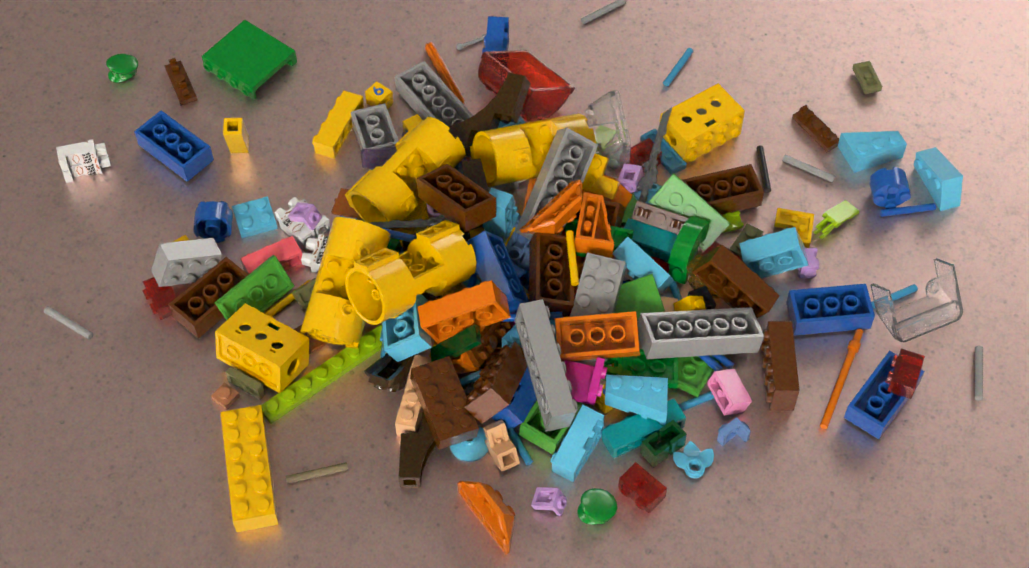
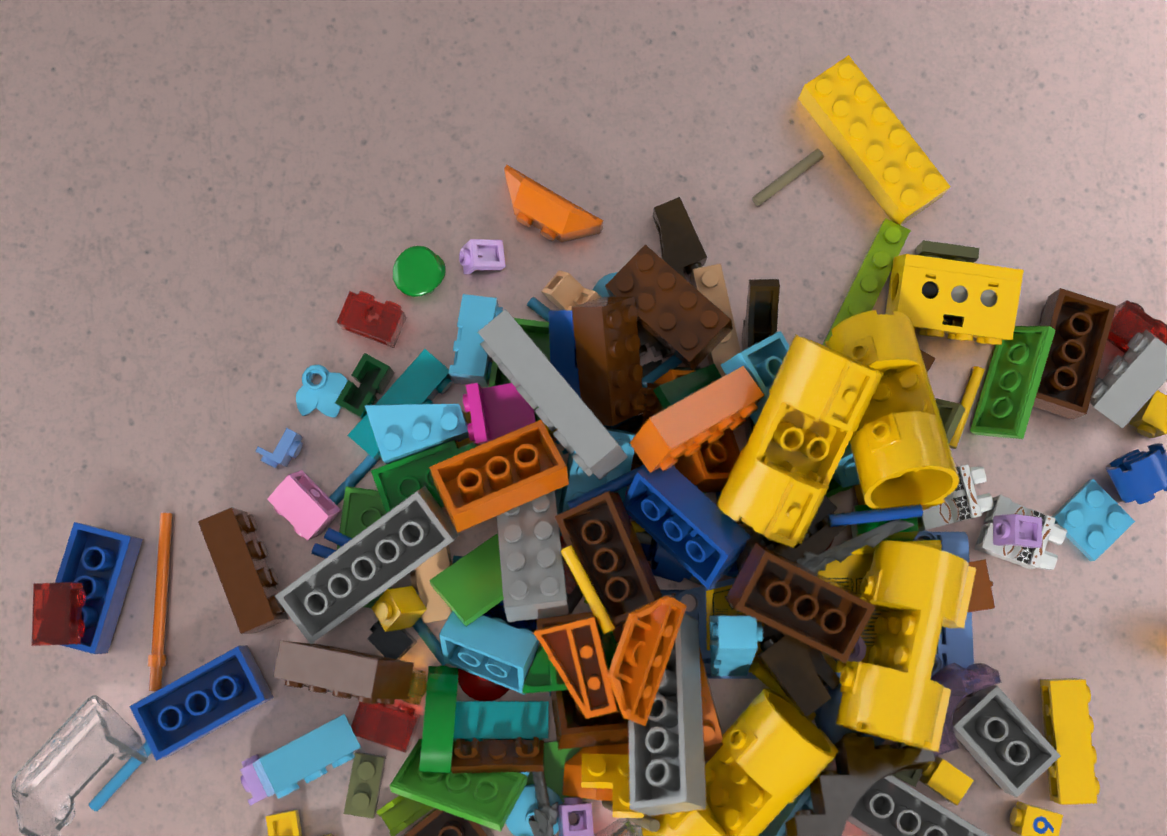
camera: 155 degrees right, 25 degrees up
nougat plate [211,382,240,410] -> none
coral brick [240,236,303,274] -> none

